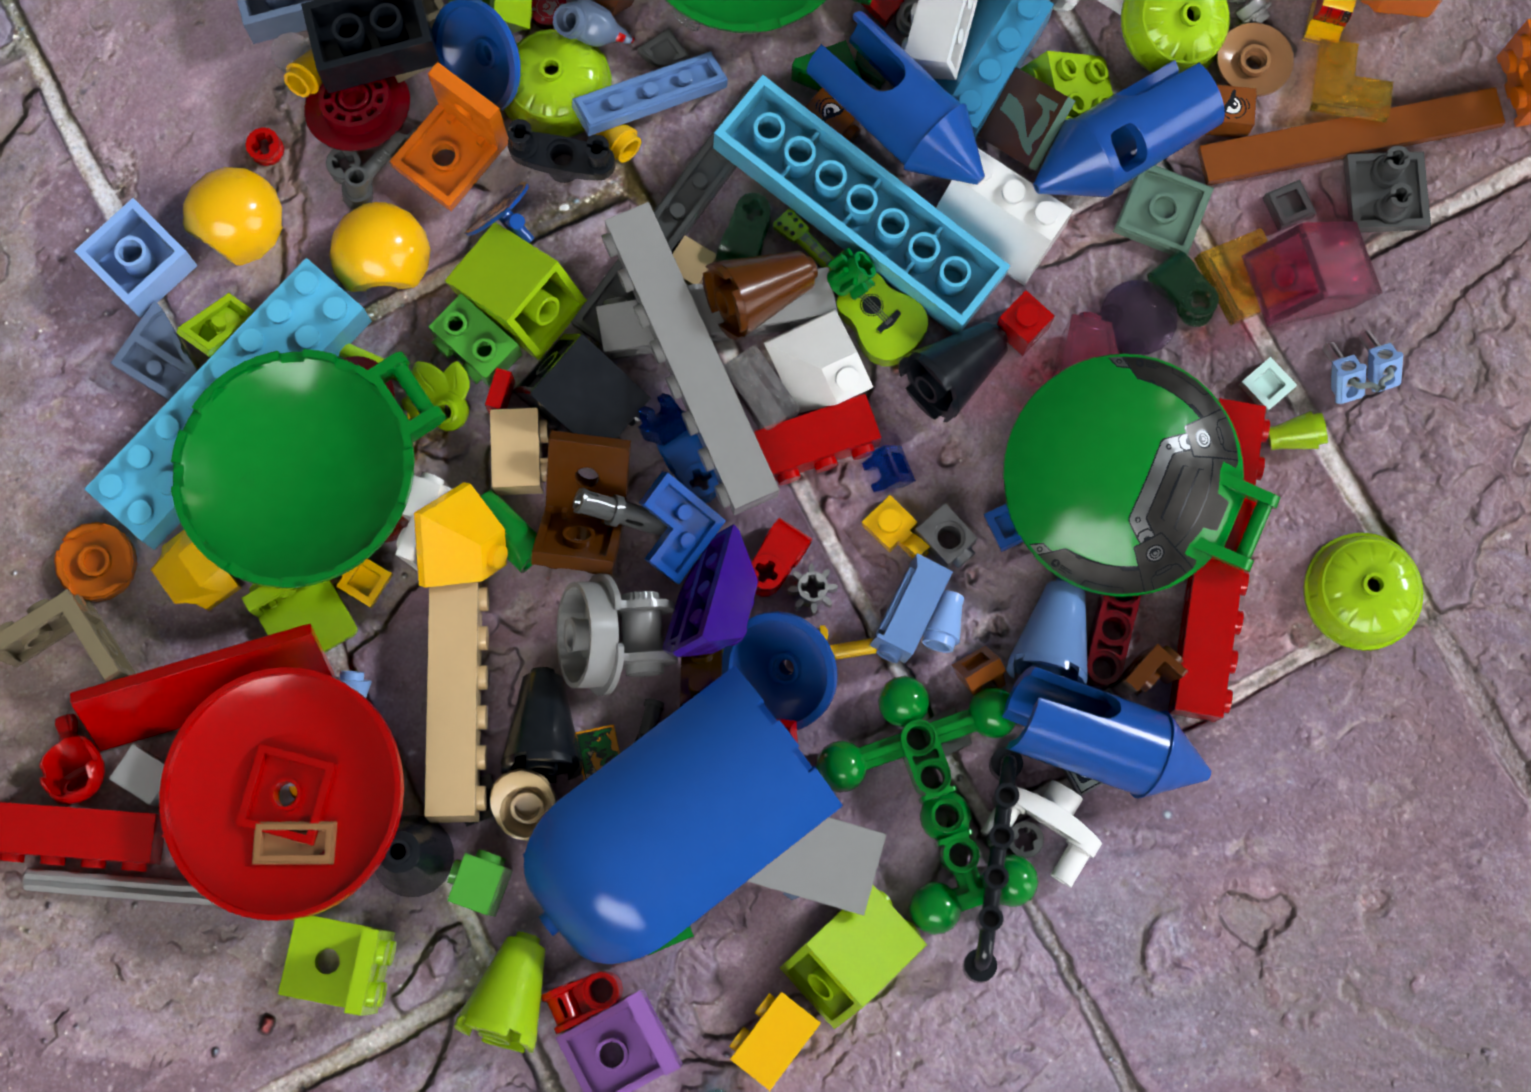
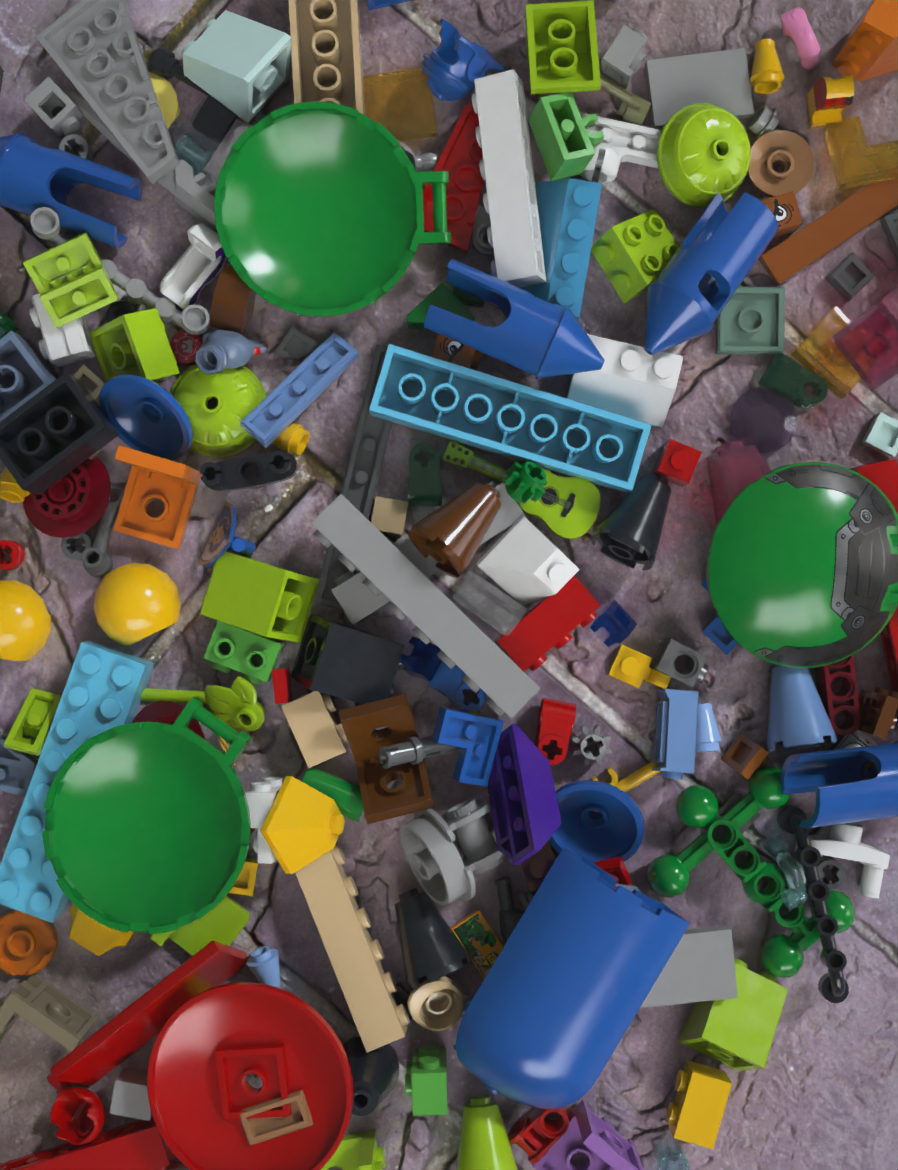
camera: 20 degrees left, 10 degrees up
reddish brown tile [977,67,1075,170] -> none
none -> clear light blue arm [764,836,807,909]

